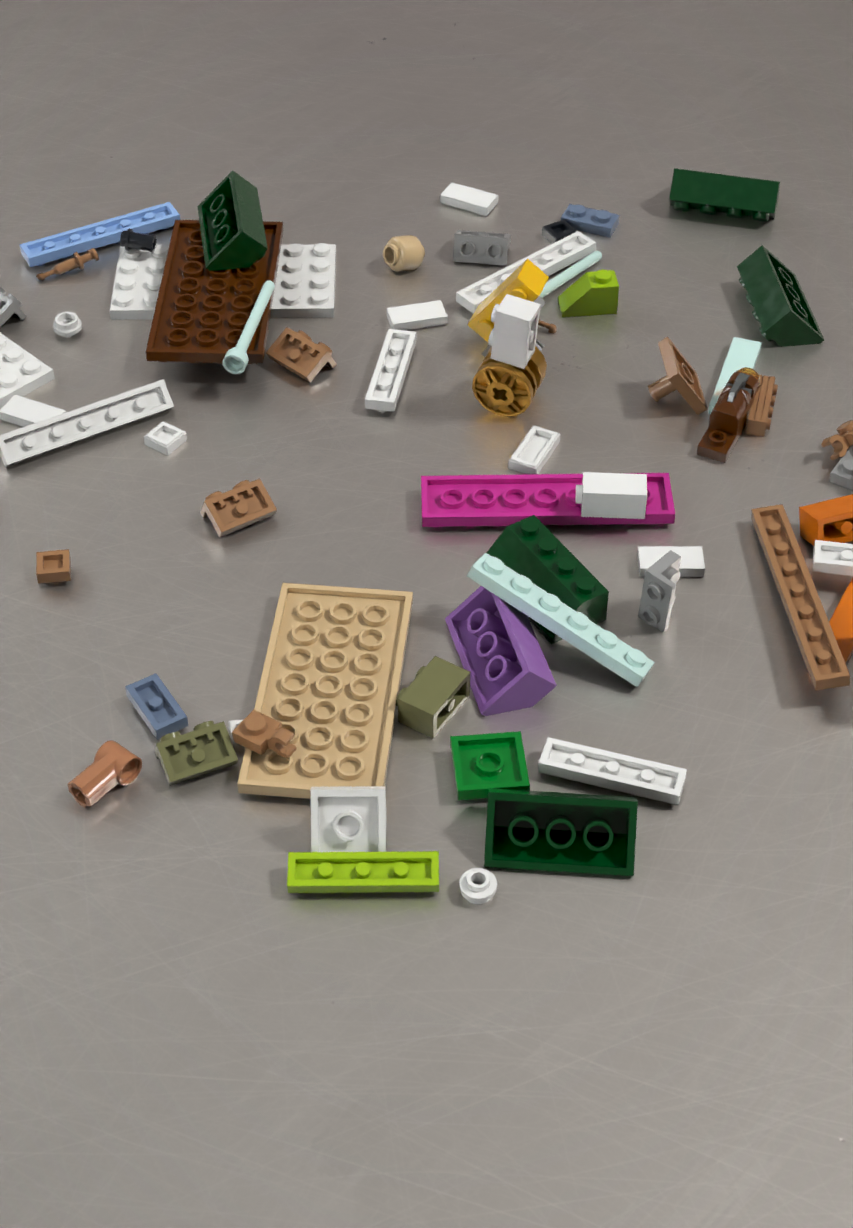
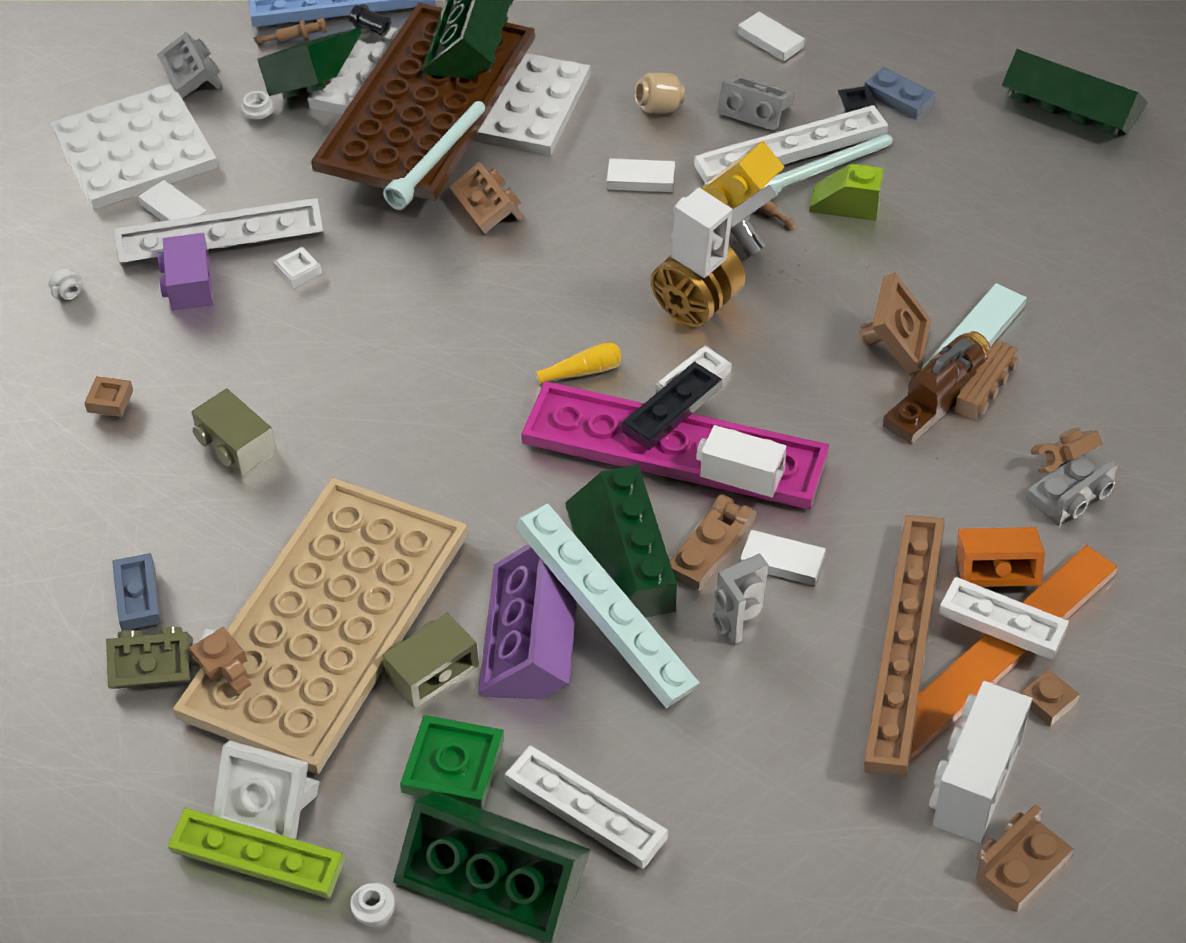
camera: 20 degrees right, 5 degrees up
nougat piece [68,740,142,808] -> none
medium nougat bracket [200,478,277,537] -> none
white plate [365,329,416,412] -> none
dark green slope [737,245,824,347] -> none
none -> medium lavender brick [158,233,214,311]
none -> olive brick [191,388,277,475]
none -> dark green slope [257,27,362,99]
none -> yellow piece [536,342,622,385]
none -> black tile [621,361,722,450]
none -> medium nougat plate [670,494,756,592]

